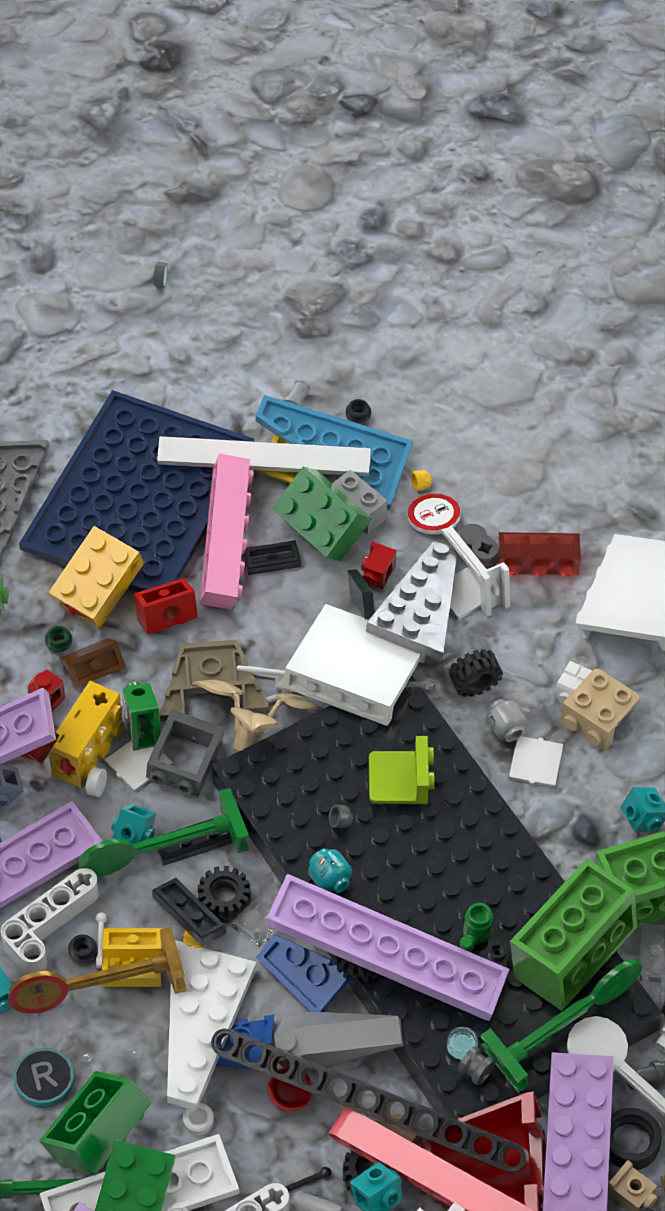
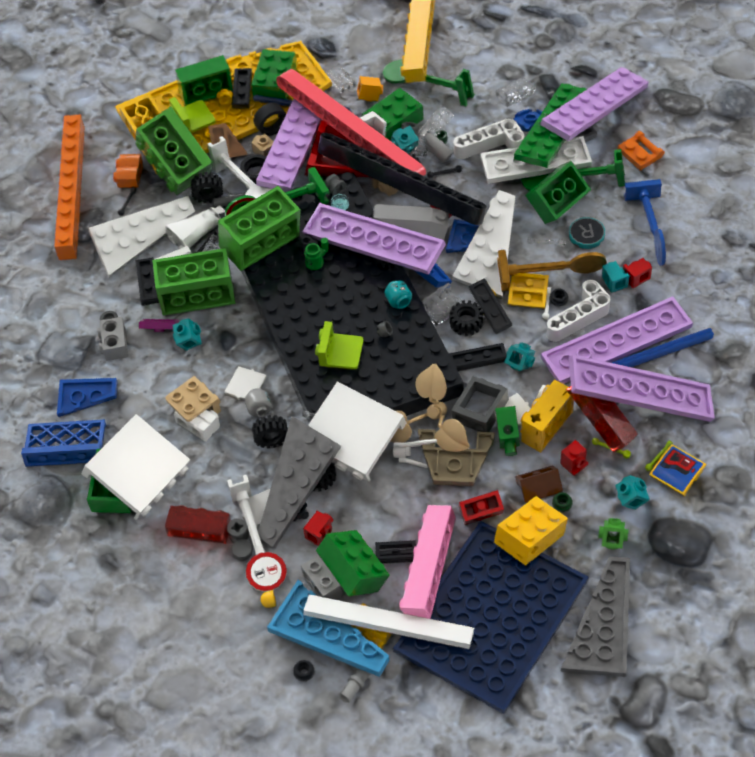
camera: 165 degrees left, 0 degrees up
green piece [78,788,249,877] -> none
black tile [347,569,375,619] -> none

